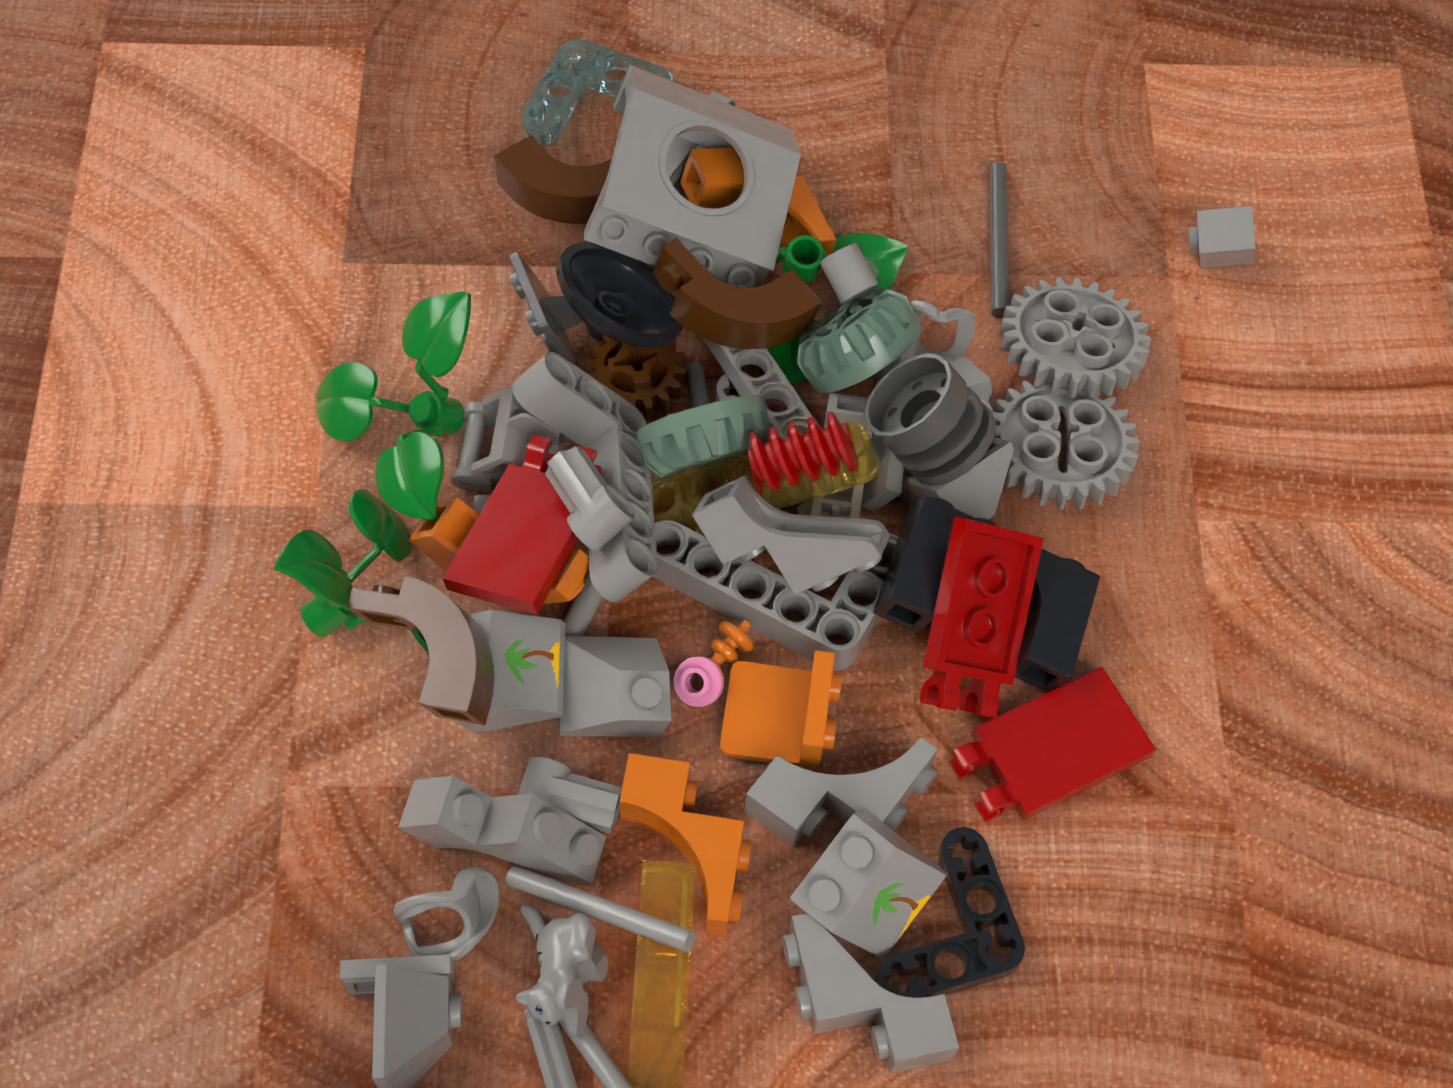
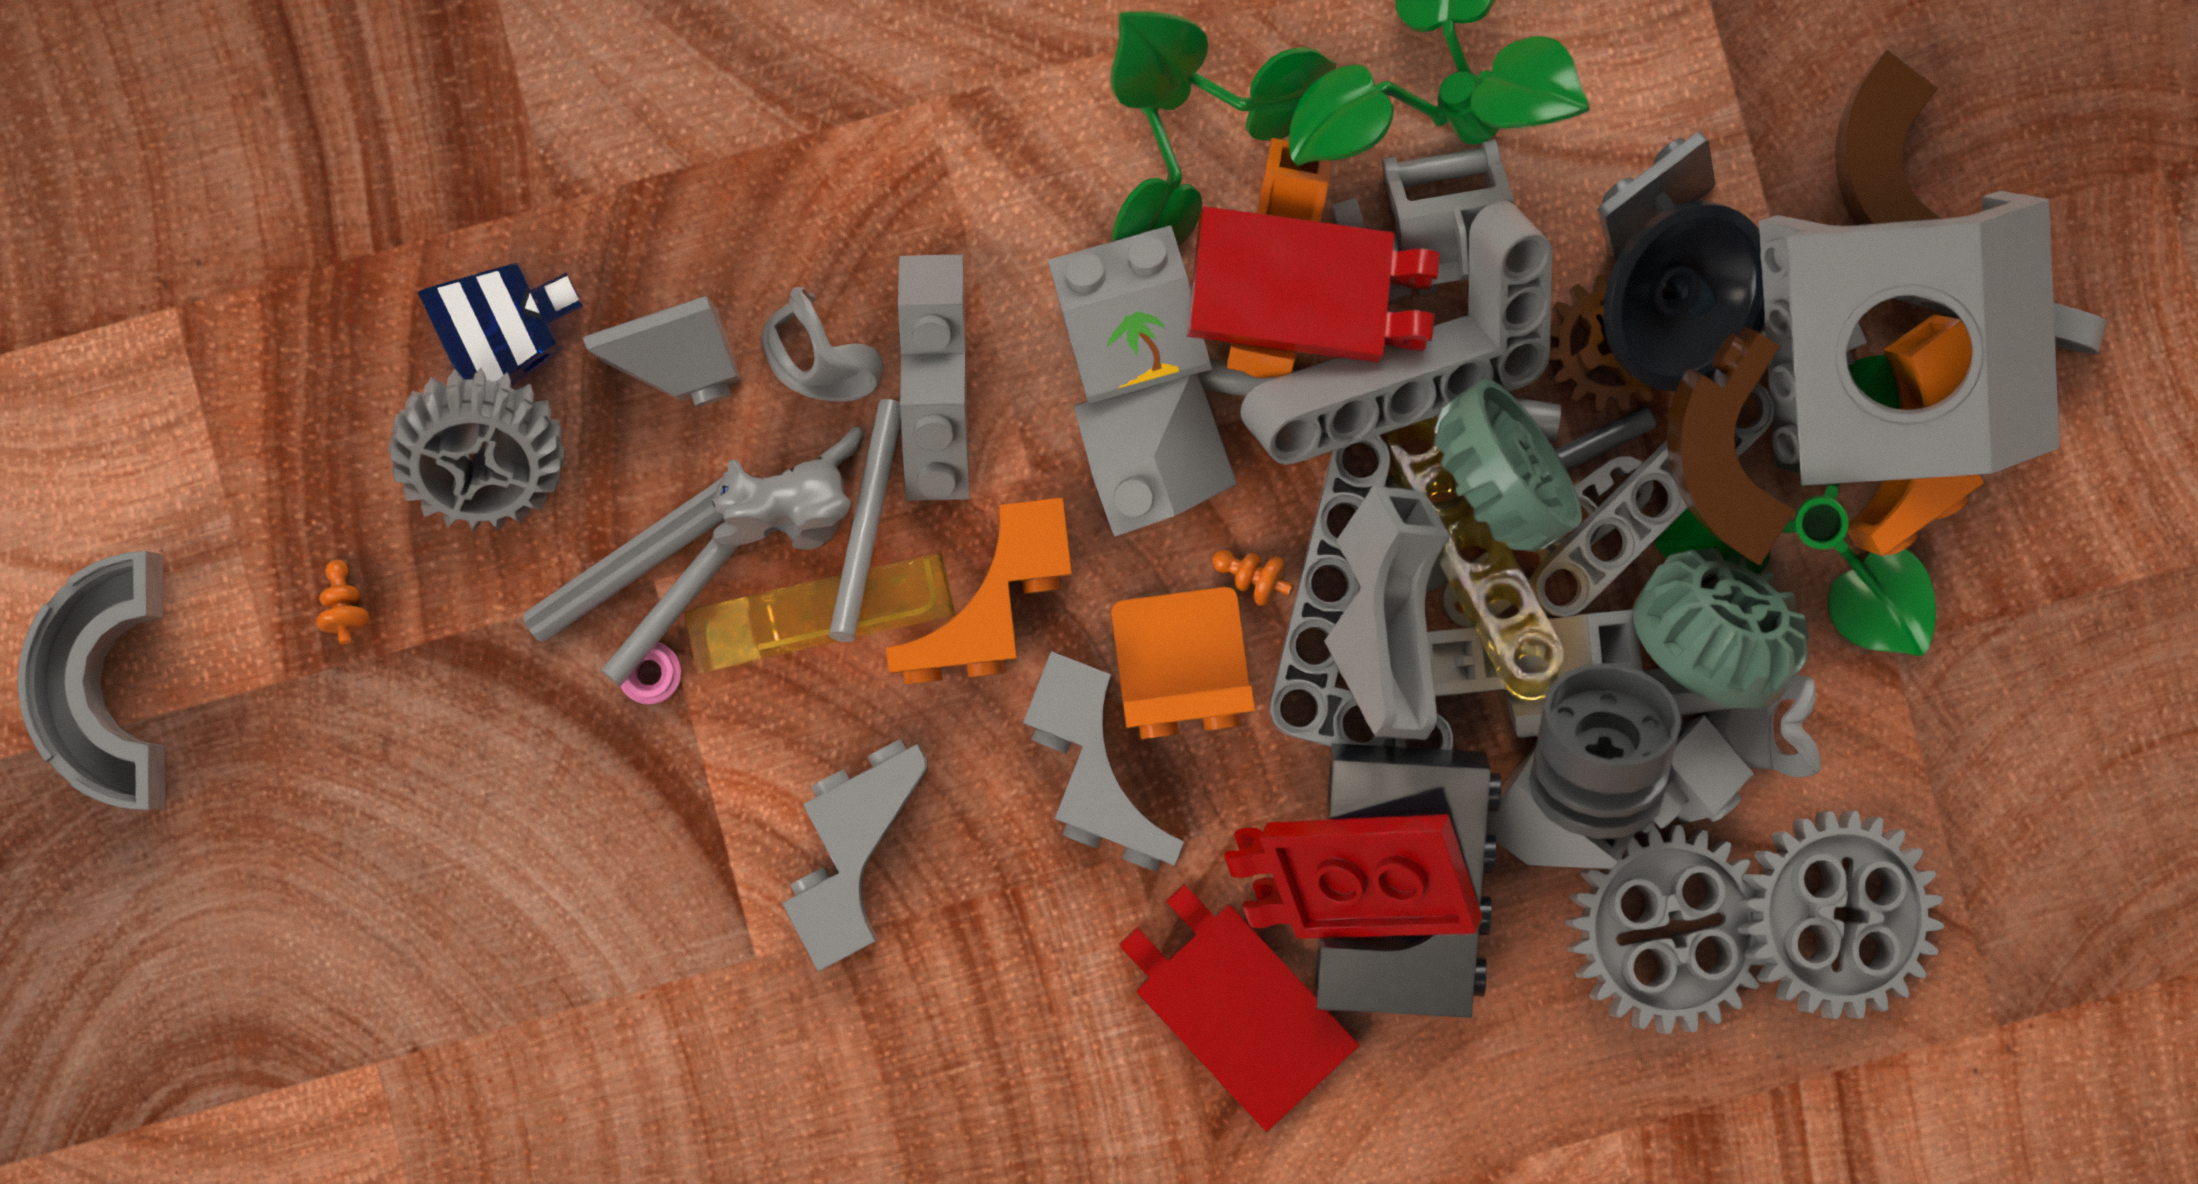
camera: 80 degrees right, 25 degrees up
light grey tile [340,954,455,996] -> none
arch [347,576,494,725] -> none
light grey piece [517,757,622,834] -> none
clear light blue beam [521,39,675,145] -> none
light grey piece [545,446,636,551] -> none
bright pink plate [674,656,724,707] -> none
red piece [748,411,859,495] -> none
light grey slope [789,808,948,959] -> none
light grey piece [820,243,880,305] -> none
black beam [874,827,1025,998] -> none
dark grey bar [989,162,1009,318] -> none
light grey brick [1189,206,1255,268] -> none

